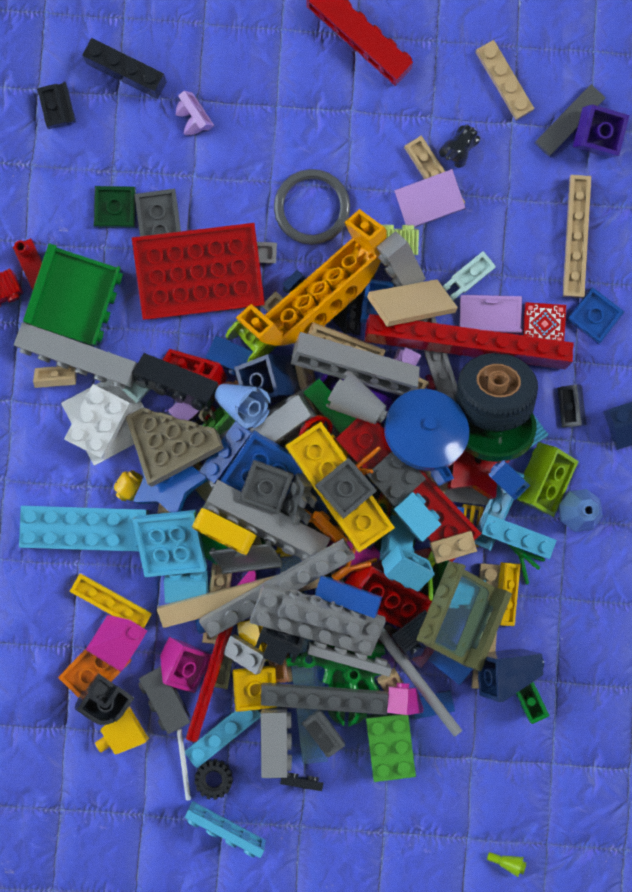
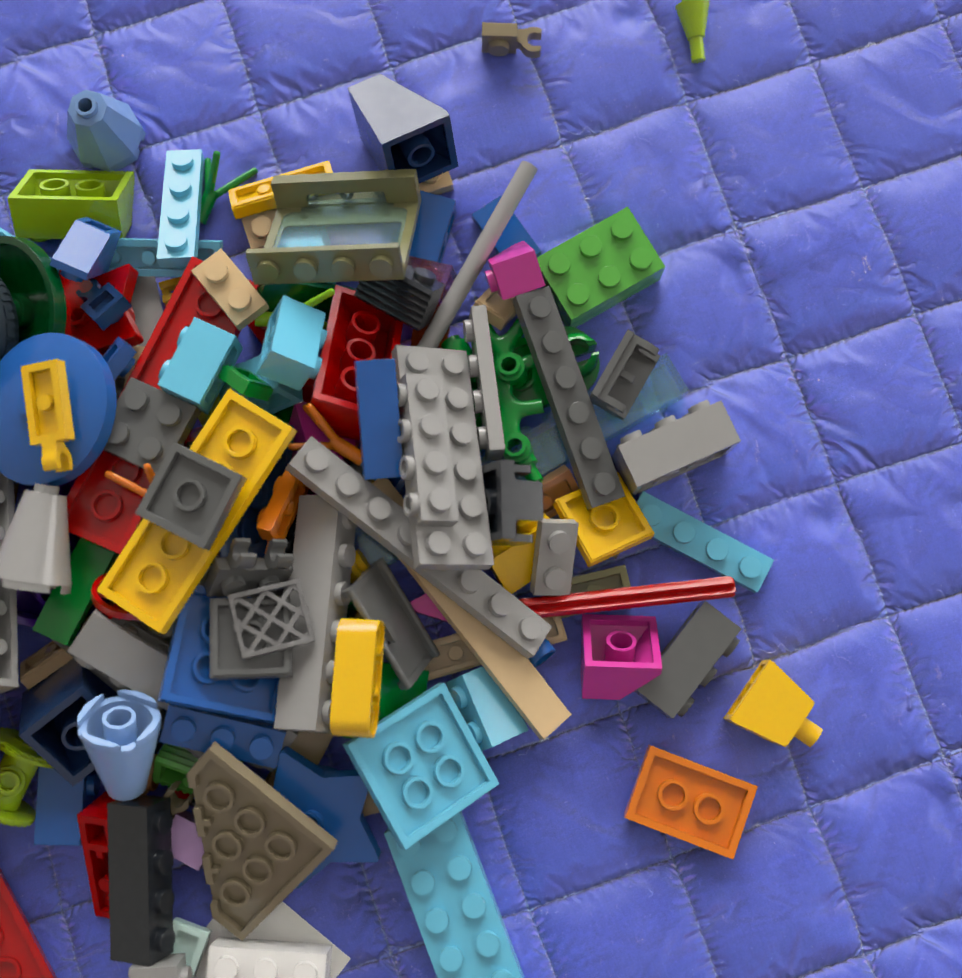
camera: 110 degrees left, 5 degrees down
yellow plate [69,573,153,628] -> none
black brick [75,673,134,725] -> none
dark pink slope [86,615,147,672] -> none
yellow head [114,470,143,501] -> none
white axle [177,729,191,801] -> none
medium azure plate [185,801,266,858] -> none
black tyre [194,759,233,800] -> none
black plate [280,772,323,791] -> none
green brick [516,682,550,724] -> none
none -> yellow plate [20,359,75,473]
none -> dark blue plate [76,278,132,331]
none -> green tile [218,365,274,401]
none -> flat silver window [228,578,315,660]
none -> dark tan plate [482,22,542,58]

